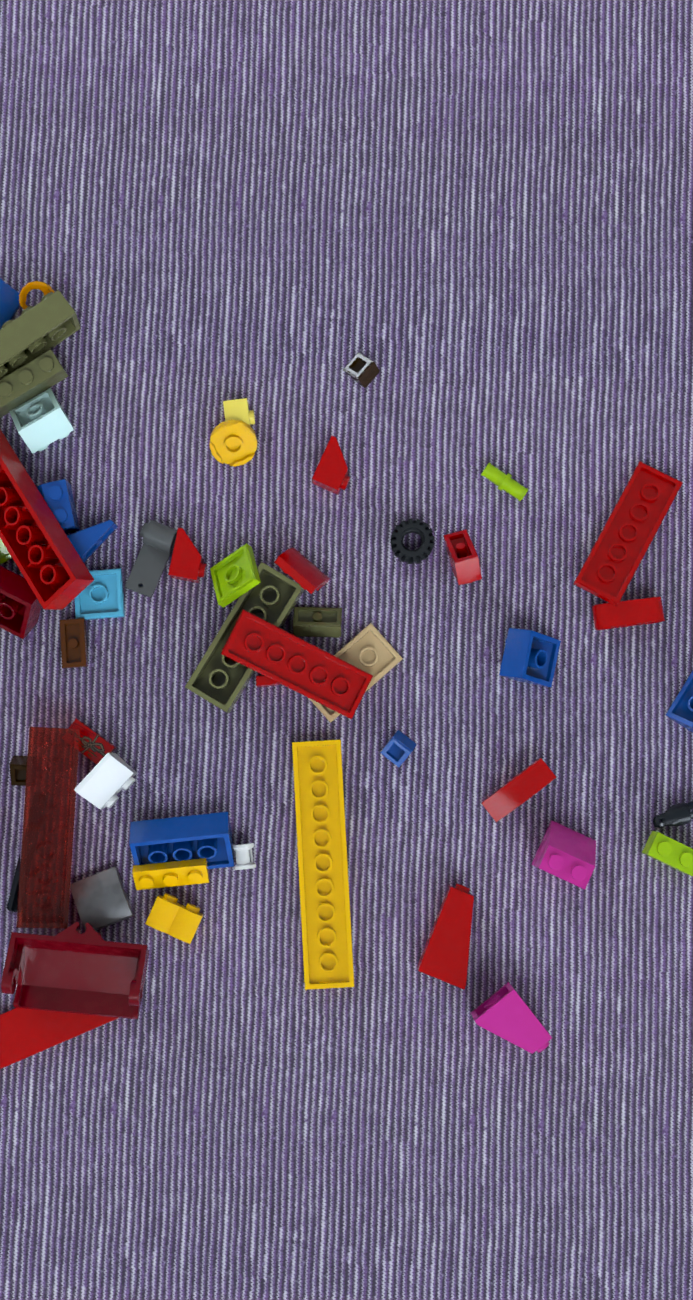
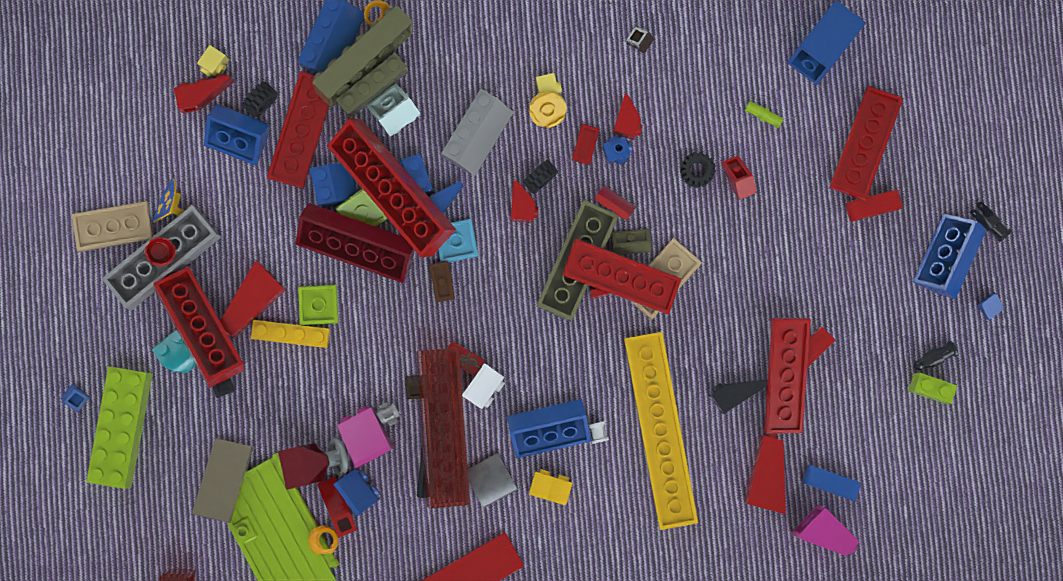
camera: 10 degrees left, 0 degrees up
dark red piece [1,922,149,1019] -> none
dark grey door [125,520,177,598] -> none
yellow plate [132,858,209,890] -> none
lime tile [210,543,261,608] -> none
blue slope [380,730,417,767] -> none
blue slope [499,628,561,688] -> none
dark pink slope [531,820,596,890] -> none
none -> light grey slope [441,89,514,176]
none -> black tyre [523,160,559,194]
none -> red tile [572,124,600,166]
none -> blue brick [602,136,633,165]
none -> black slope [709,379,768,414]
none -> red tile [764,318,811,434]
none -> blue slope [787,0,866,85]
none -> blue beam [802,465,862,502]

